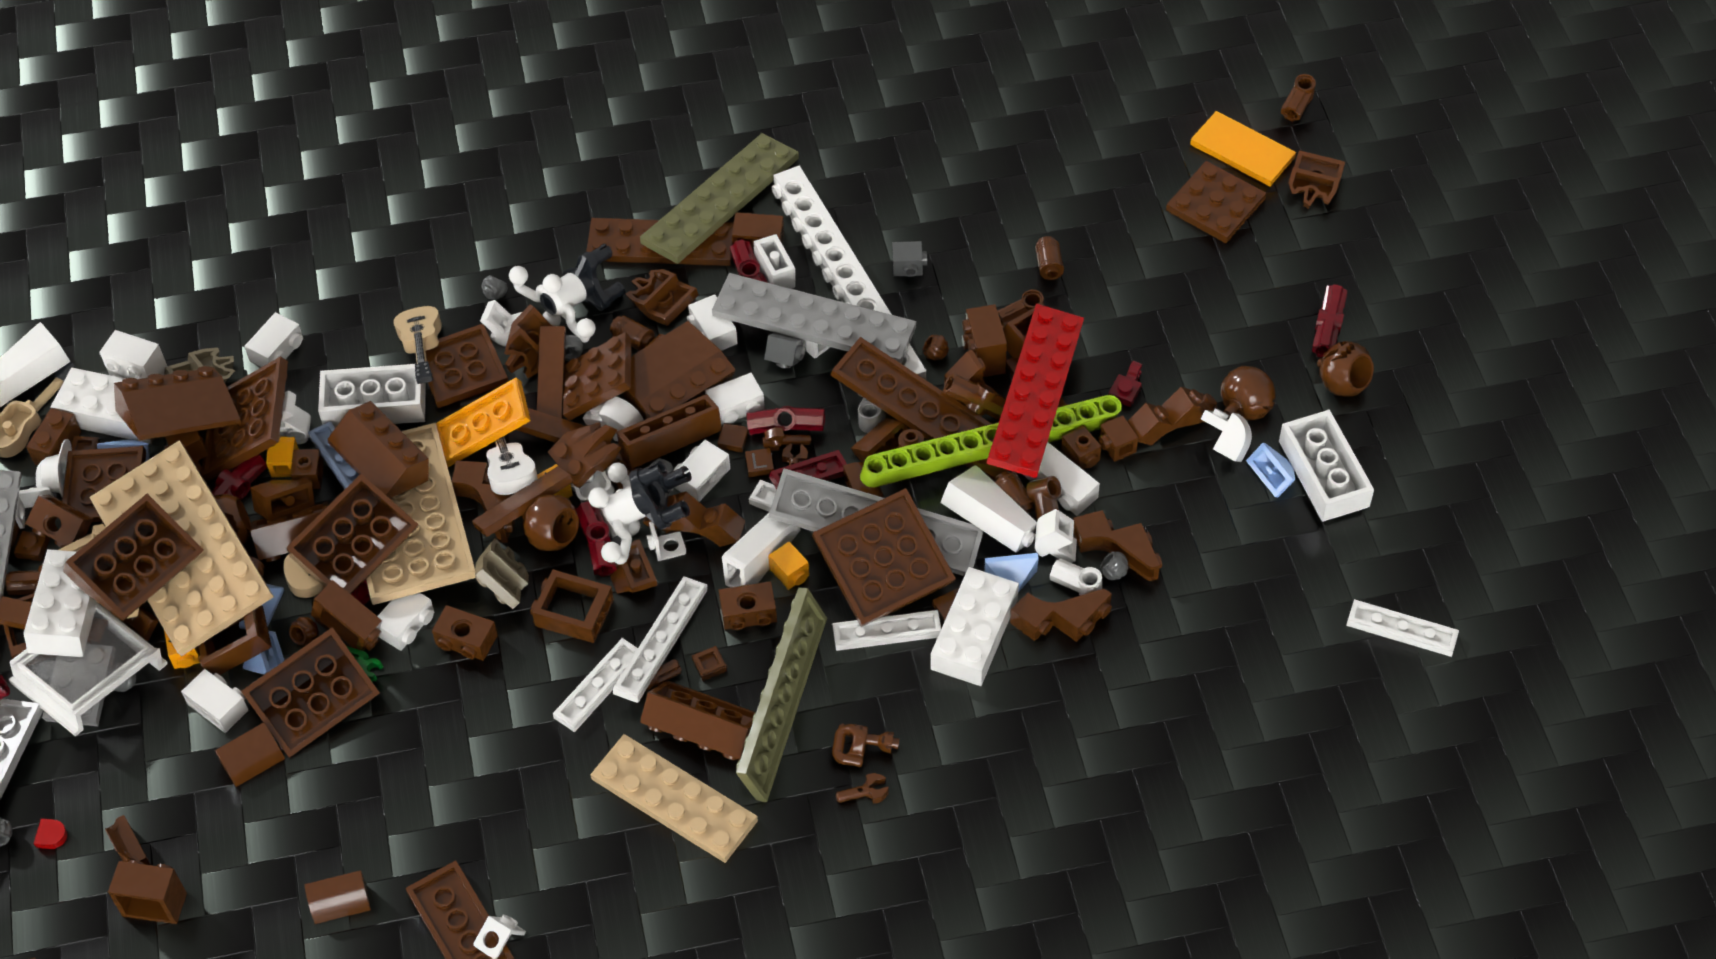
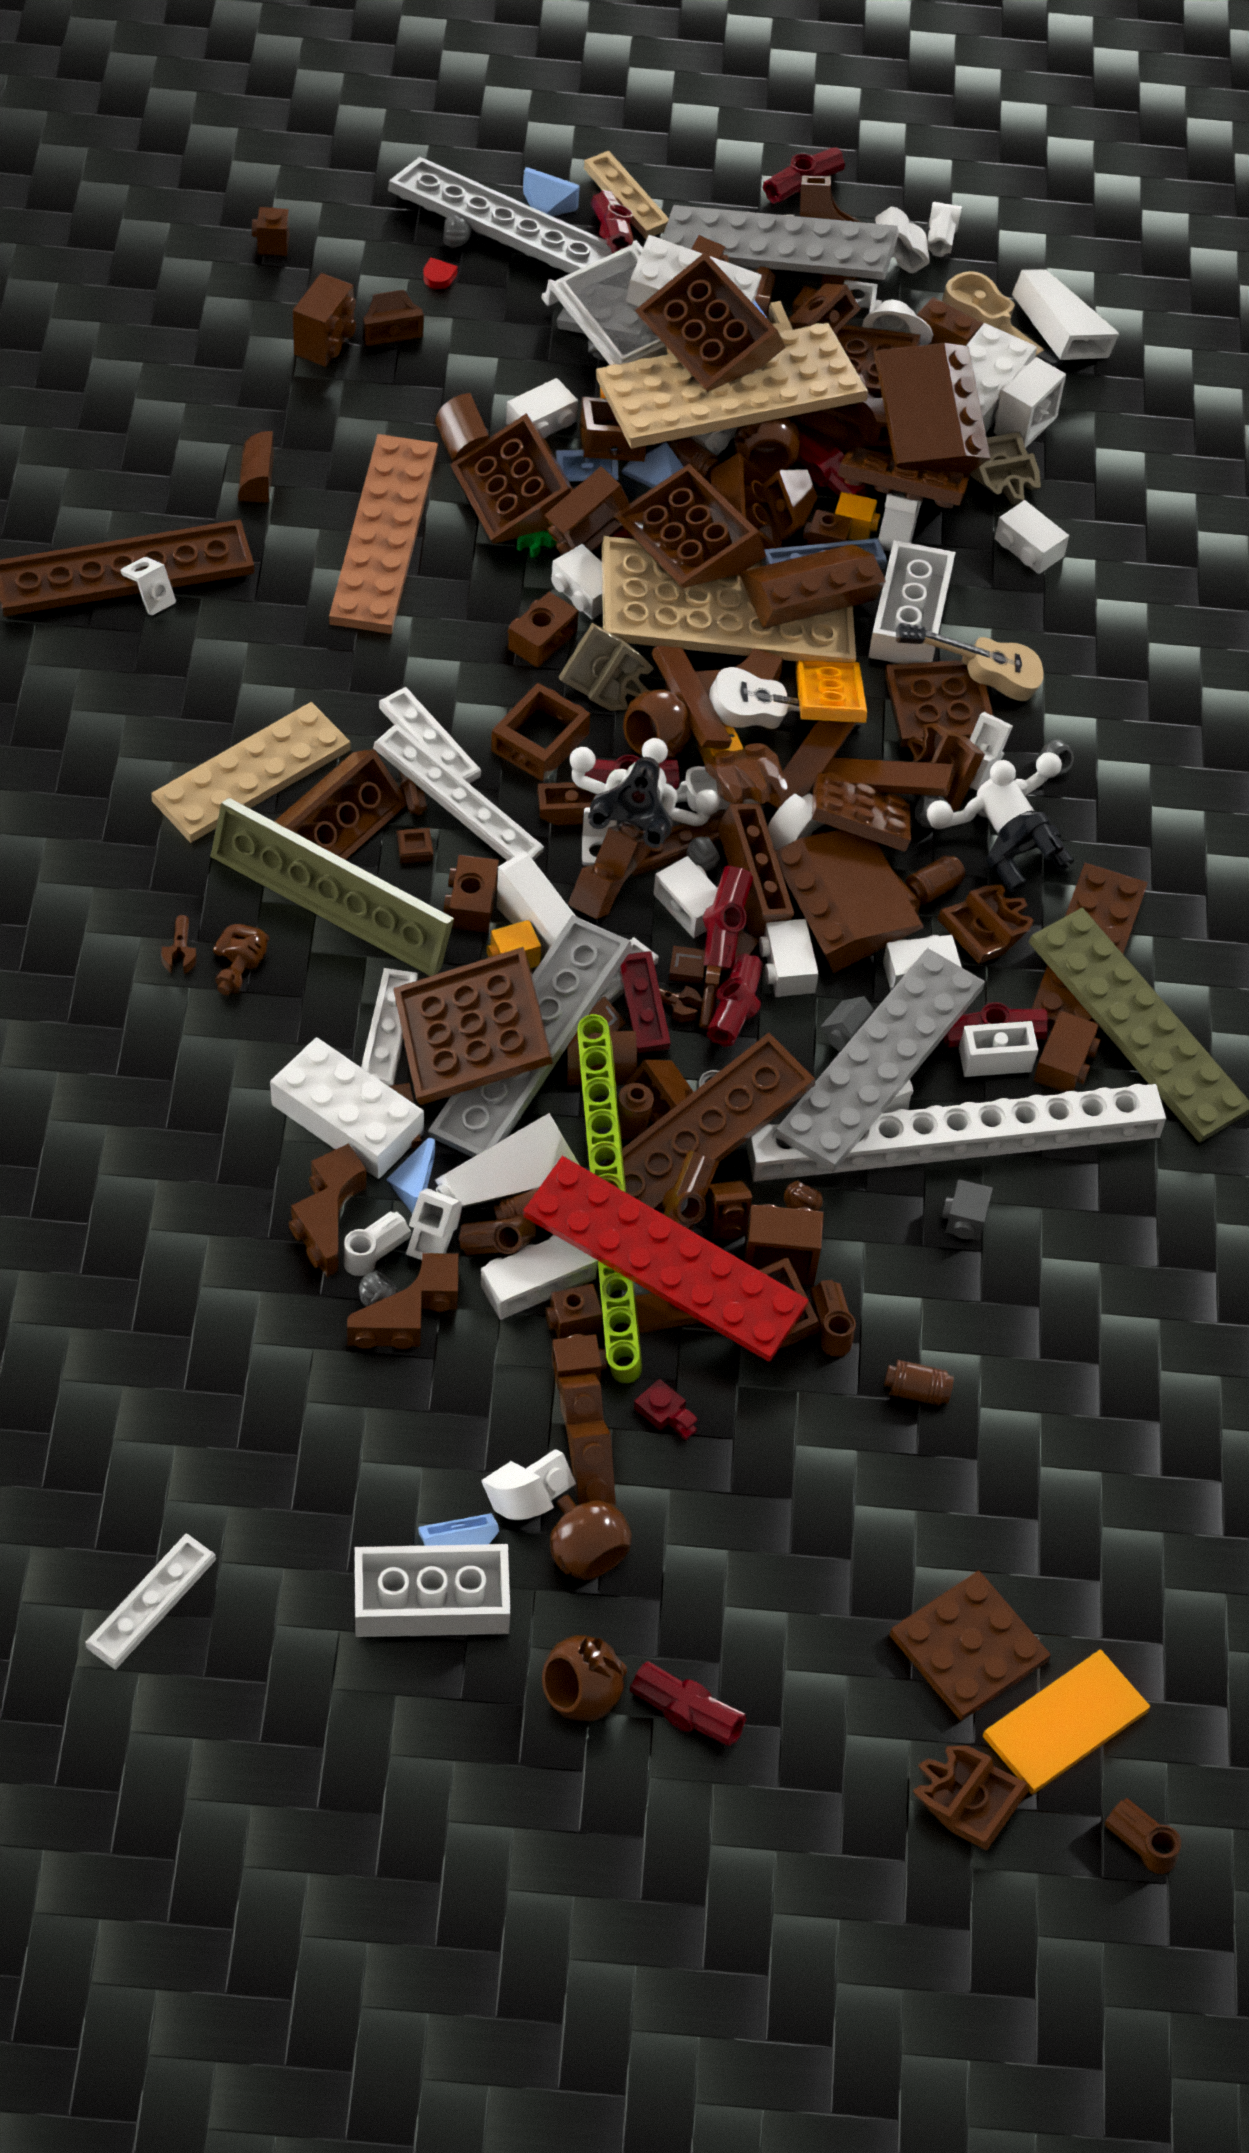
camera: 100 degrees right, 0 degrees up
none -> nougat plate [329,434,438,634]
none -> dark red piece [703,866,753,971]

